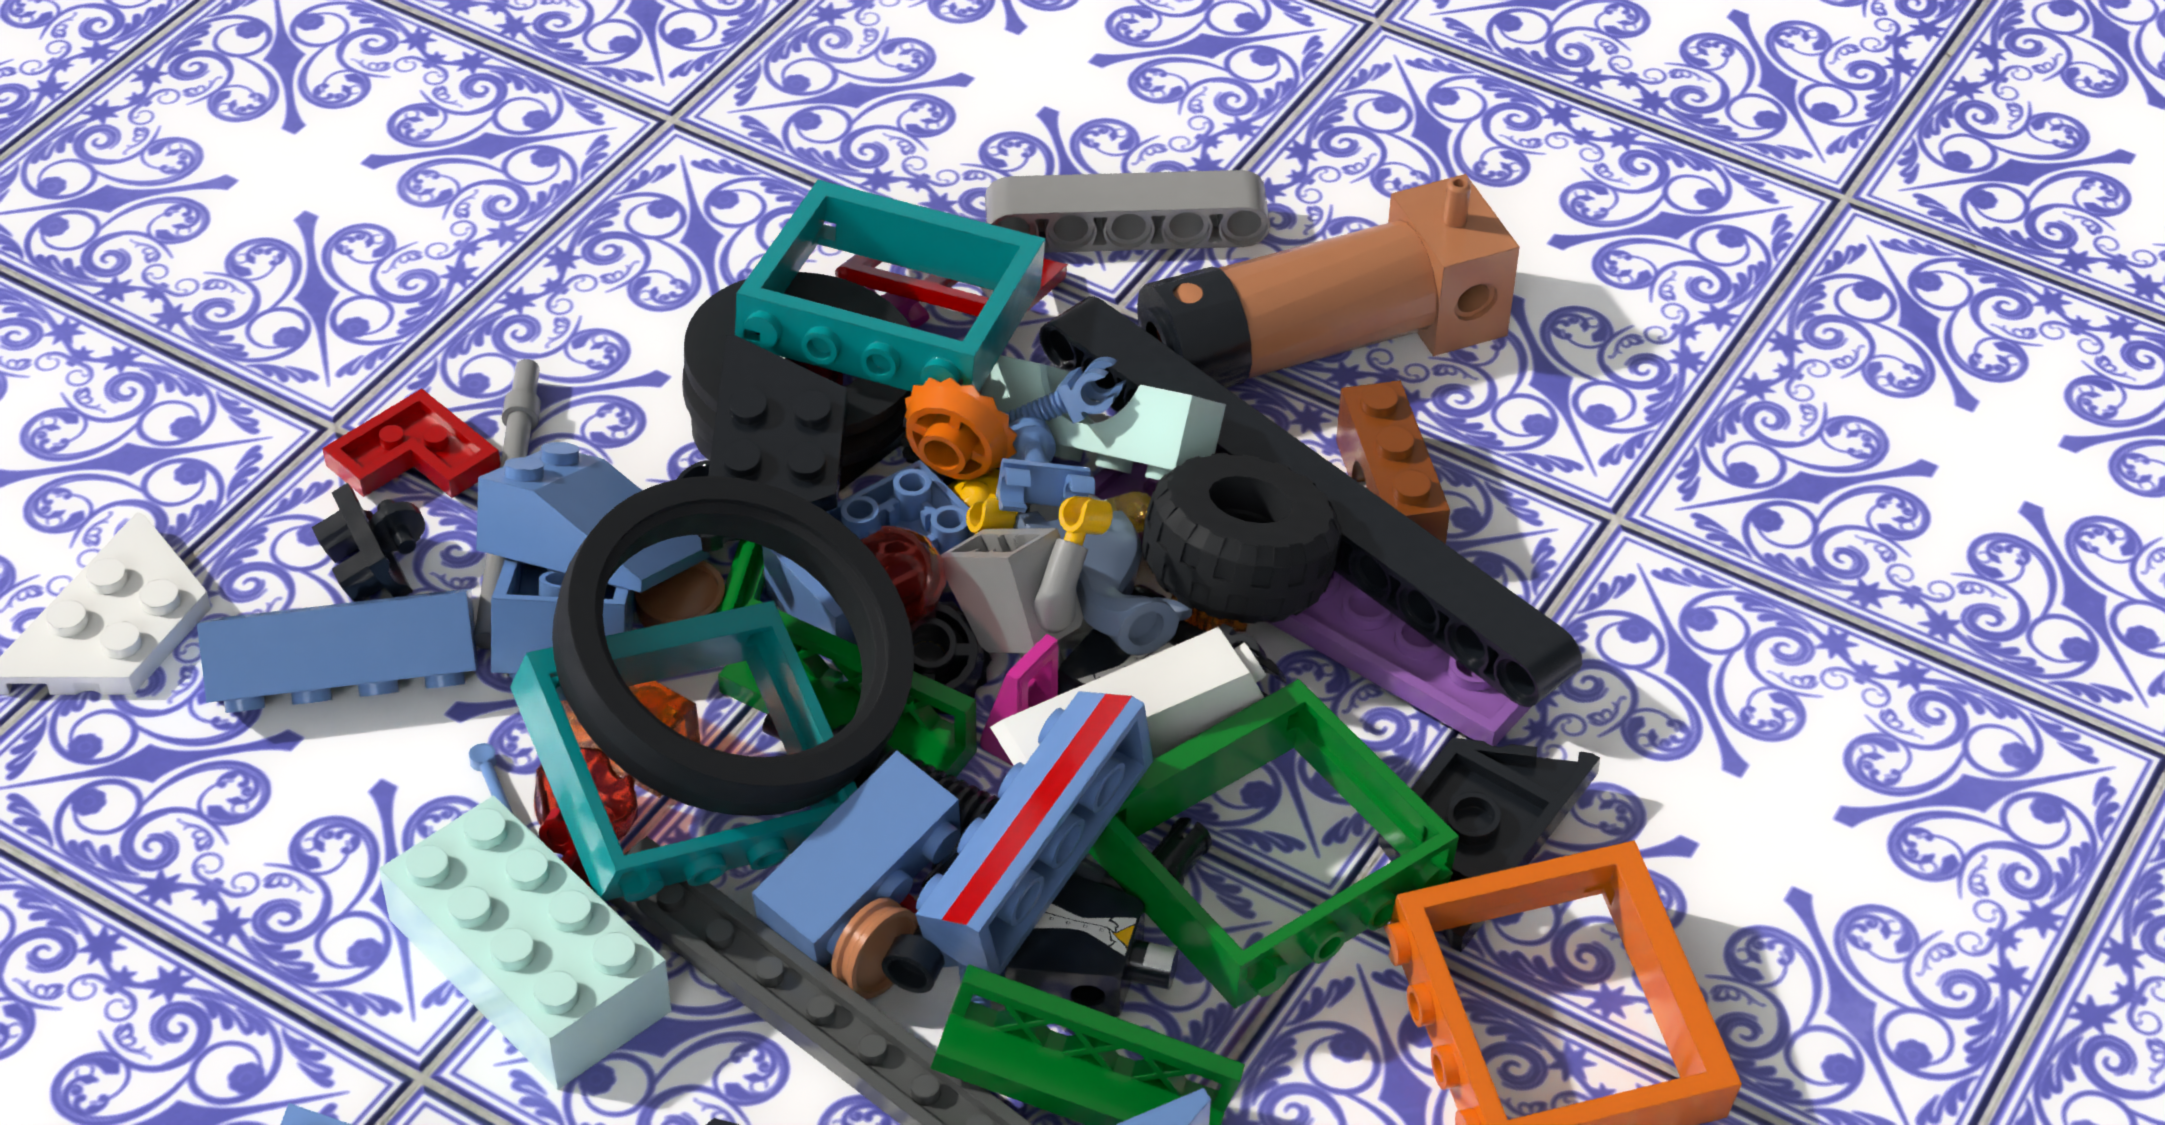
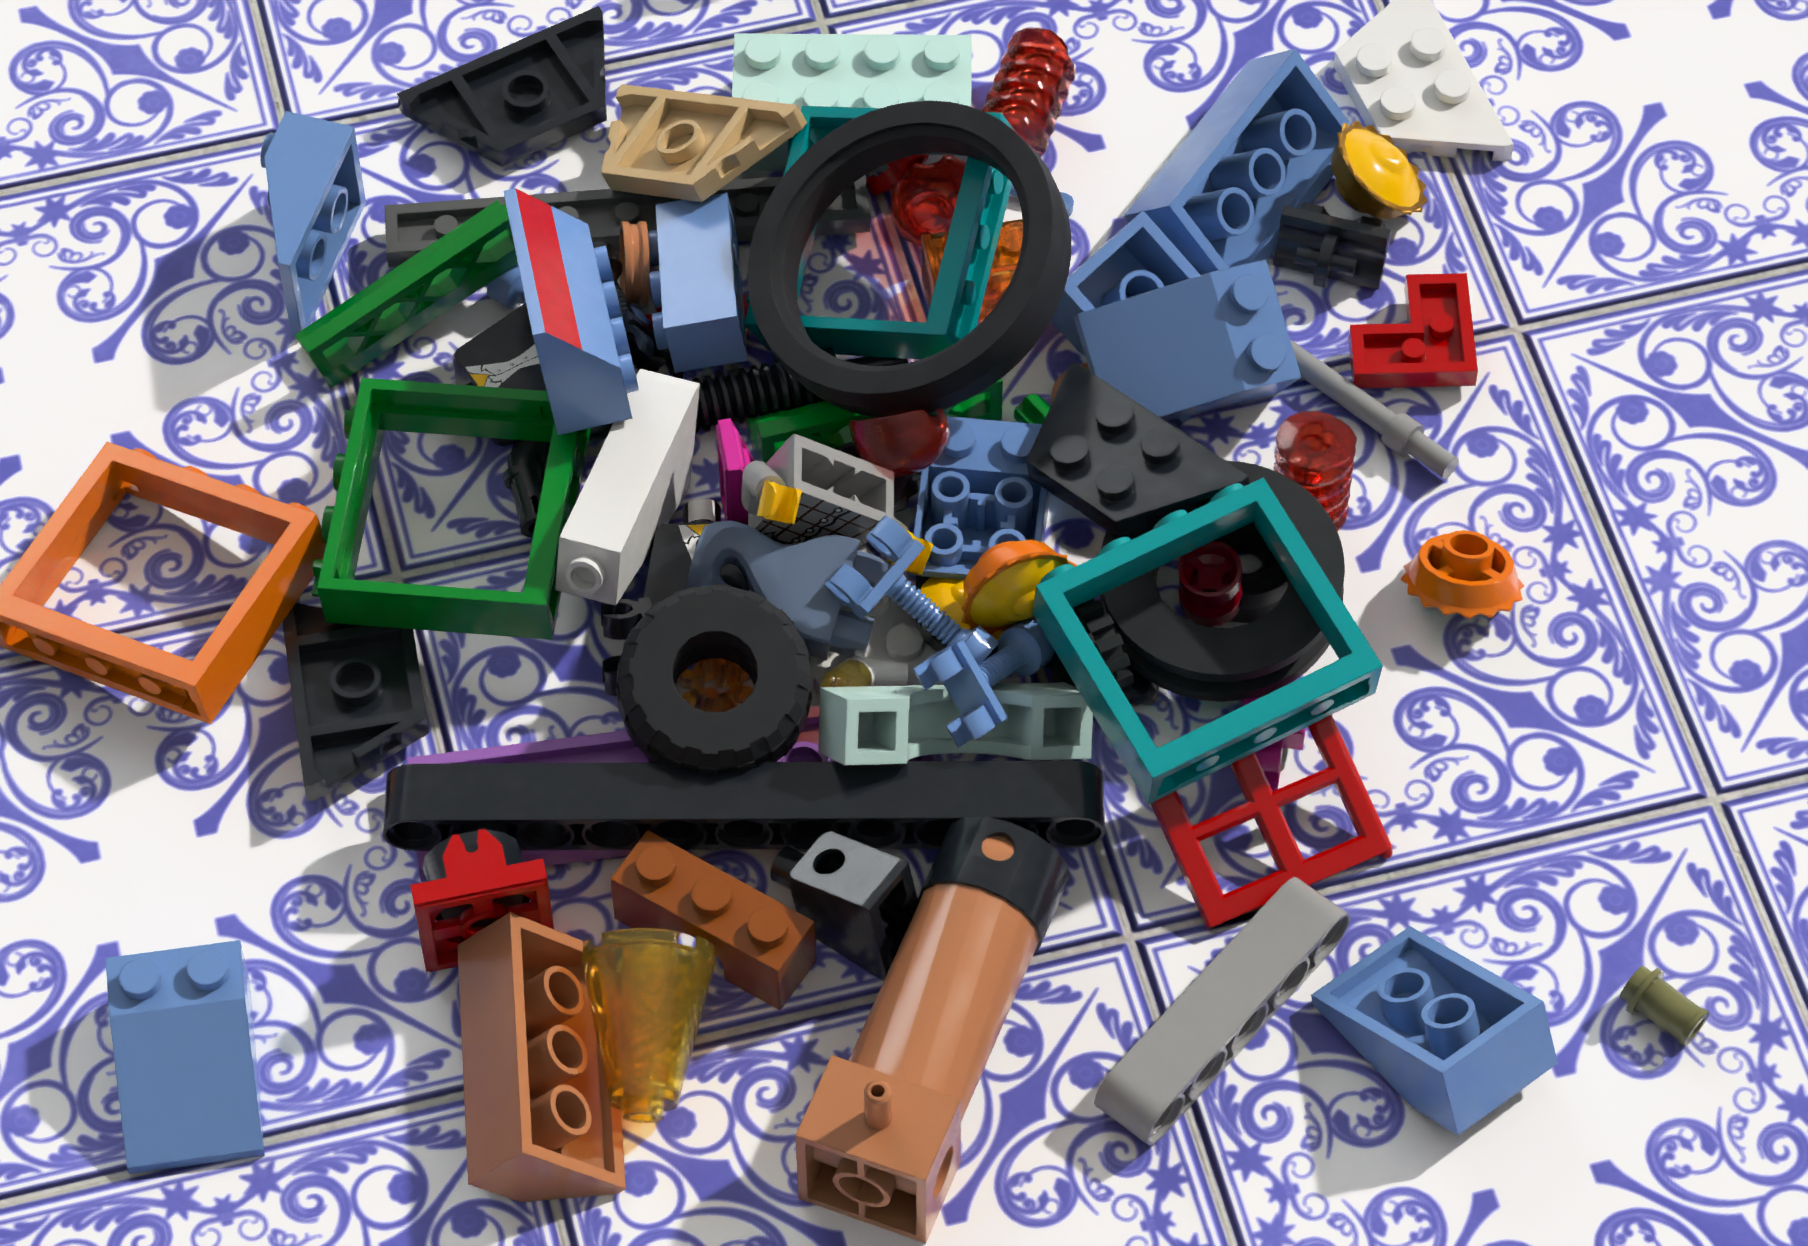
camera: 135 degrees right, 10 degrees up
none -> medium blue slope [105,940,265,1174]
none -> red piece [410,829,554,972]
none -> nougat slope [457,912,626,1202]
none -> clear yellow cone [581,928,716,1123]
none -> tan wing [601,84,807,202]
none -> black torso [770,831,919,981]
none -> clear red piece [981,27,1076,156]
none -> clear red piece [1273,411,1357,532]
none -> medium blue slope [1311,926,1558,1135]
none -> piece [1331,121,1428,220]
none -> orange piece [1400,530,1525,619]
none -> olive pin [1620,965,1710,1047]

